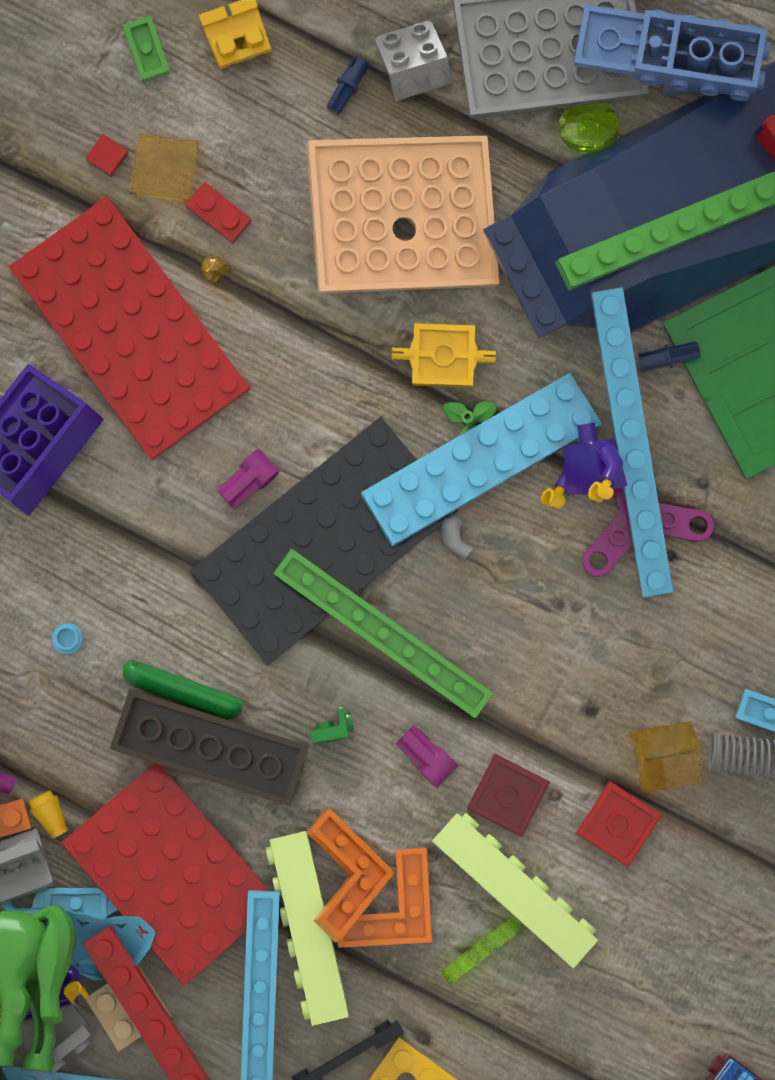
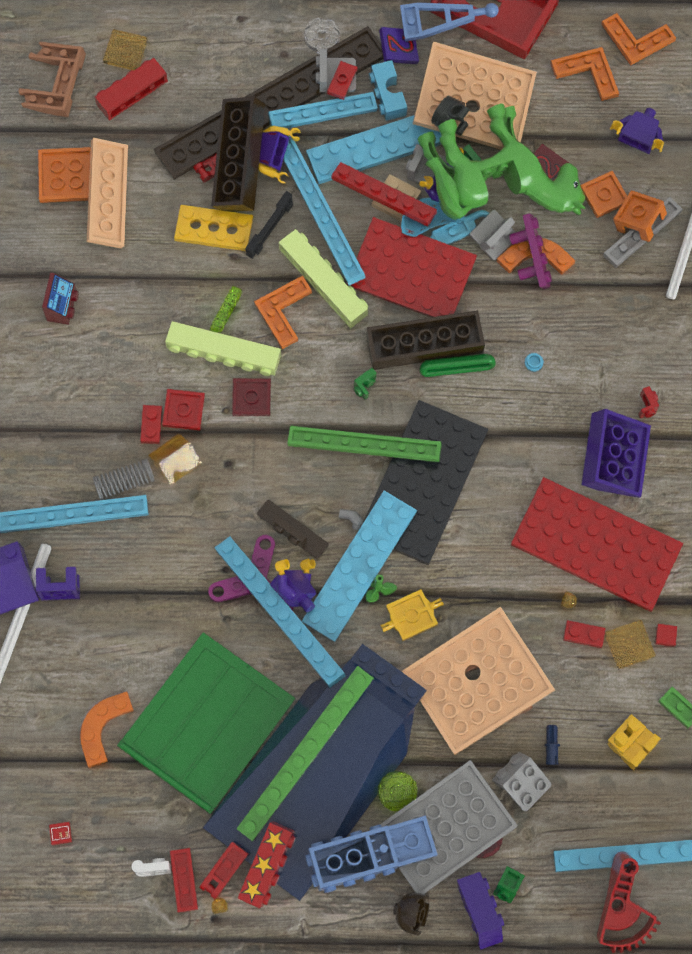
camera: 150 degrees right, 10 degrees down
yellow cone [28,790,68,839] -> none
magenta piece [217,449,280,510] -> none
orange plate [306,808,395,943] -> none
magenta piece [396,725,459,788] -> none
dark blue axle [638,341,701,372] -> none
none -> red plate [140,405,163,444]
none -> dark brown bracket [257,500,329,559]

